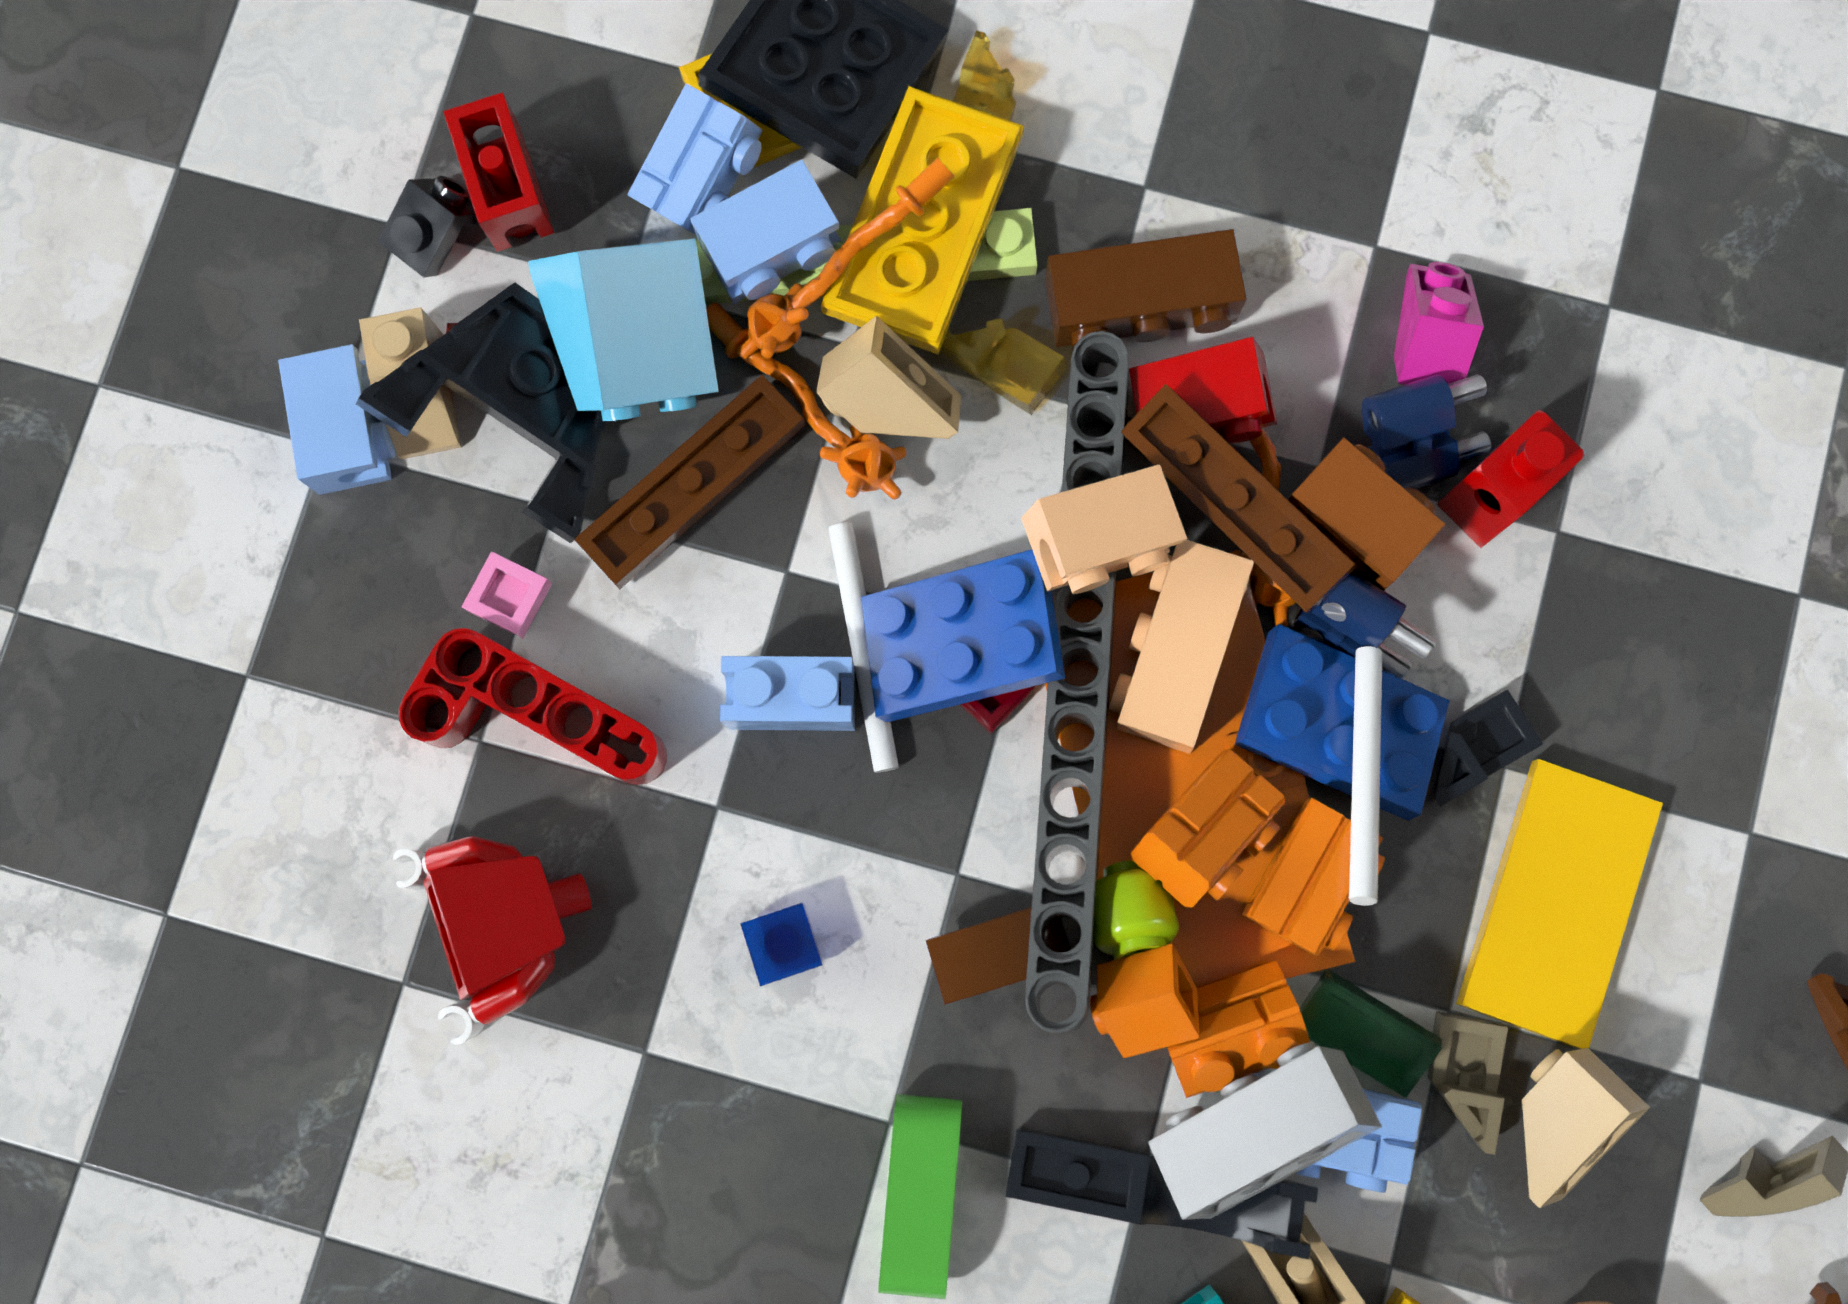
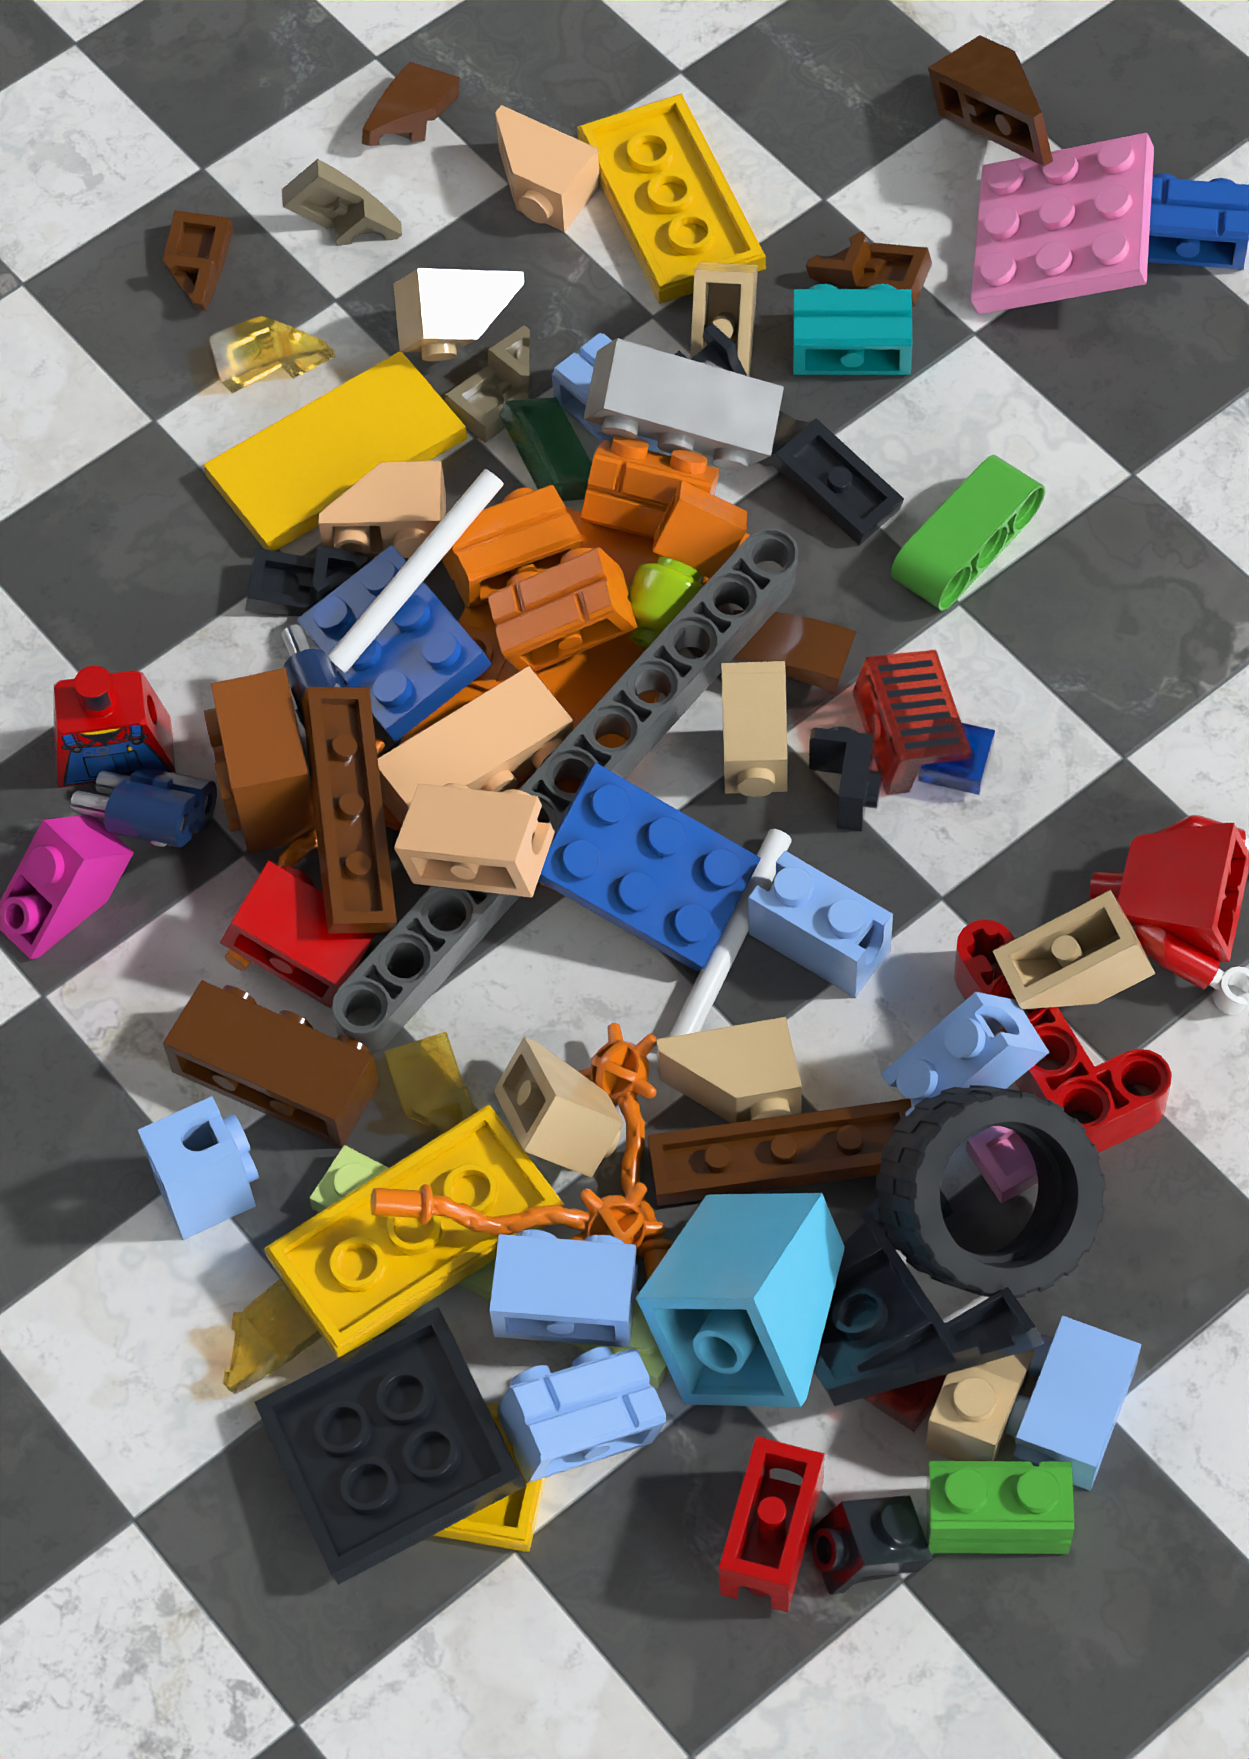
camera: 145 degrees left, 20 degrees down
none -> light blue brick [138,1096,259,1240]
none -> clear yellow slope [209,316,336,393]
none -> light nougat slope [319,461,446,559]
none -> tan slope [656,1017,802,1123]
none -> tan slope [721,661,788,797]
none -> black bracket [809,727,882,831]
none -> clear red panel [852,649,972,795]
none -> black tyre [875,1085,1106,1298]
none -> light blue brick [881,992,1049,1116]
none -> bright green brick [926,1461,1074,1554]
none -> tan slope [993,890,1156,1009]

